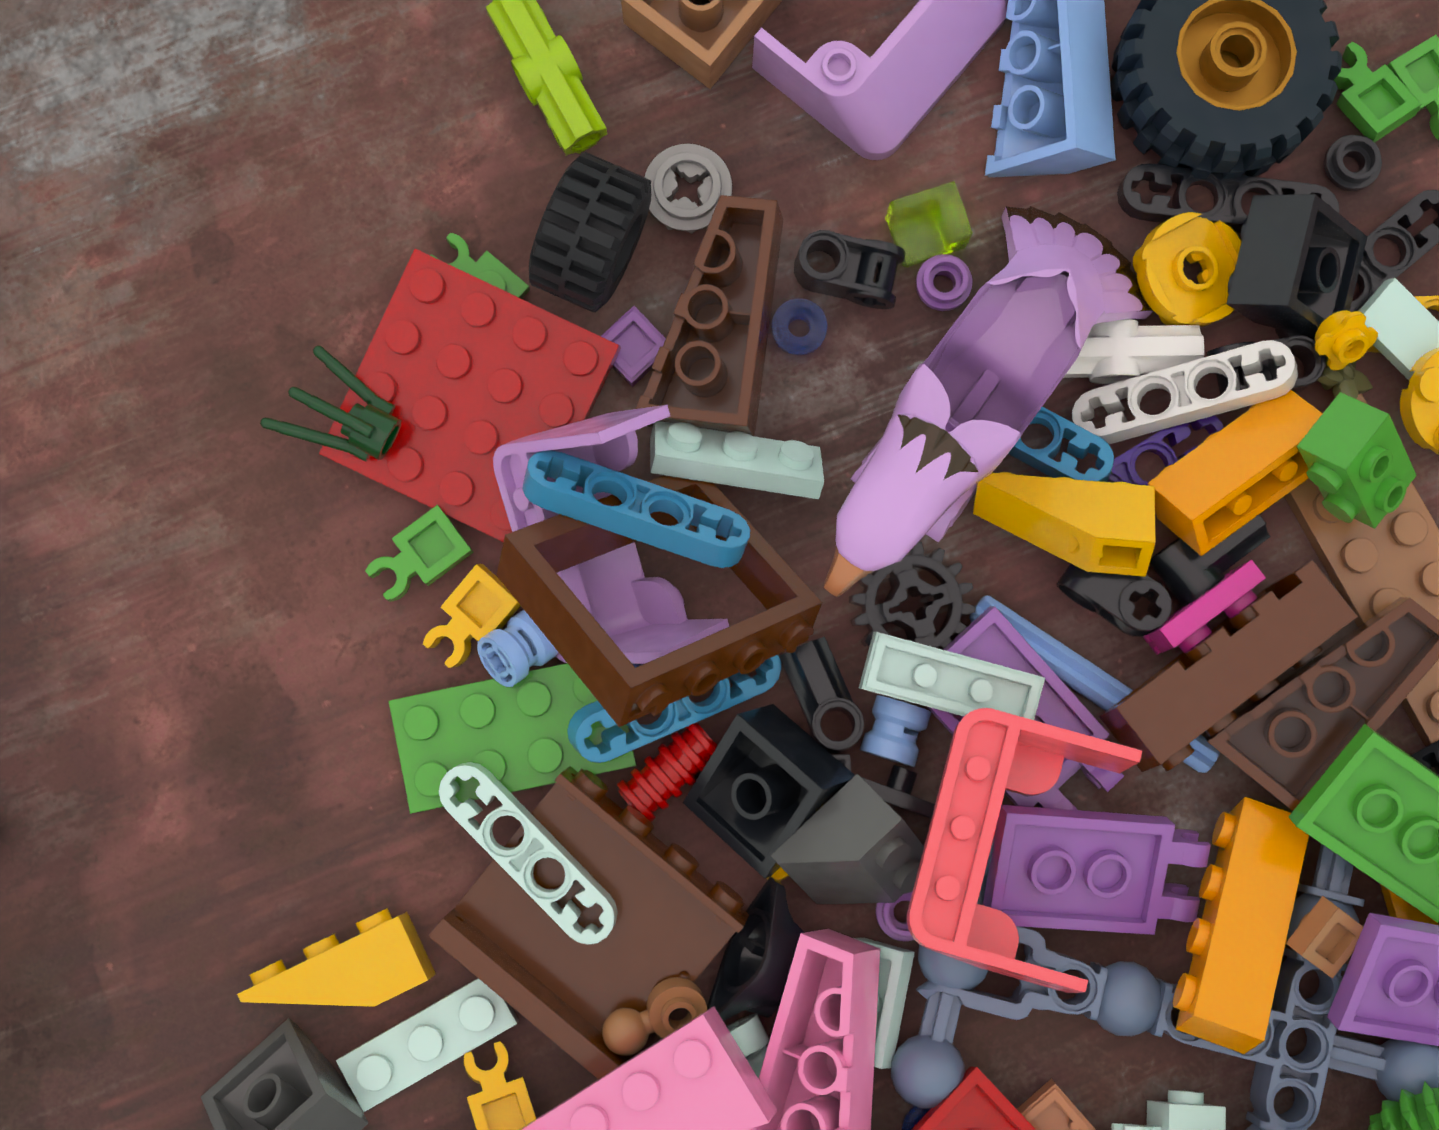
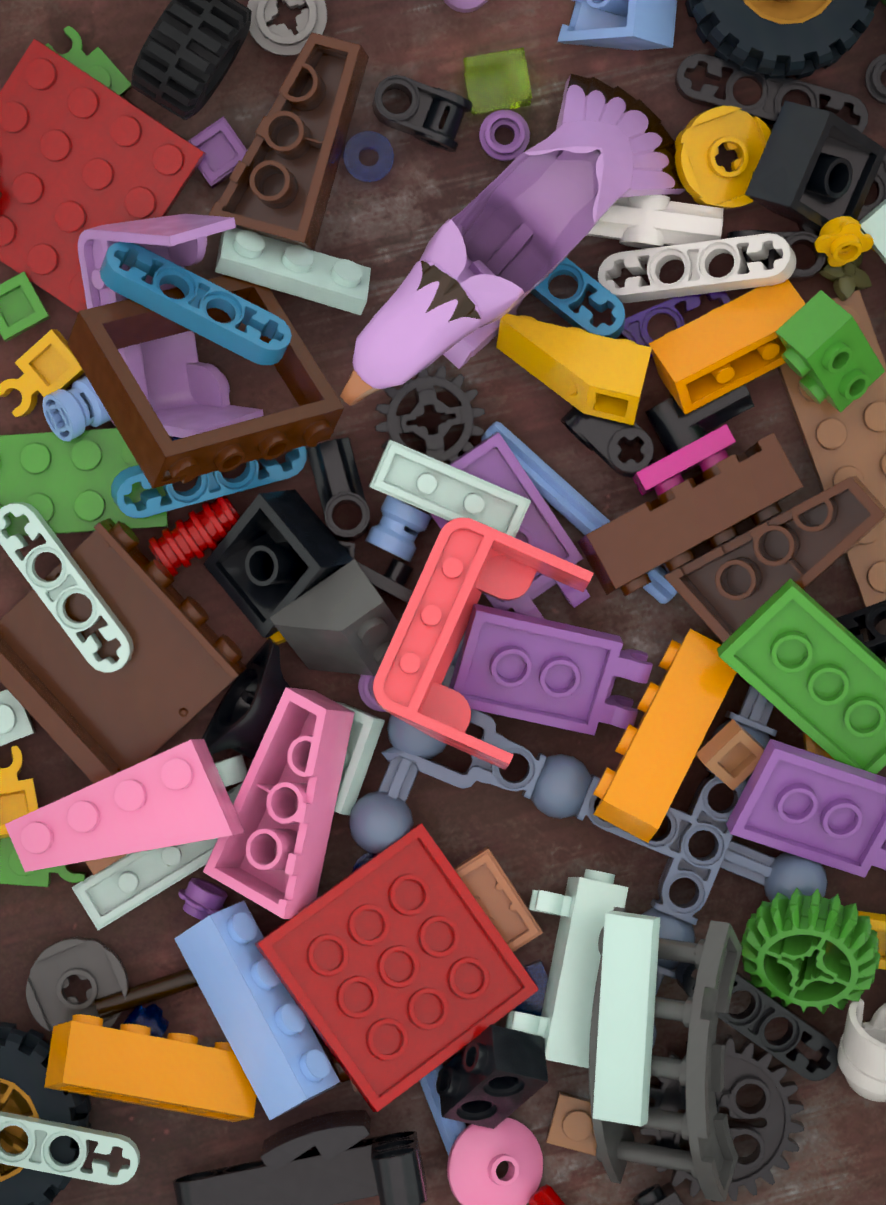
camera: 10 degrees right, 5 degrees up
medium nougat plate [602,977,708,1056] -> none

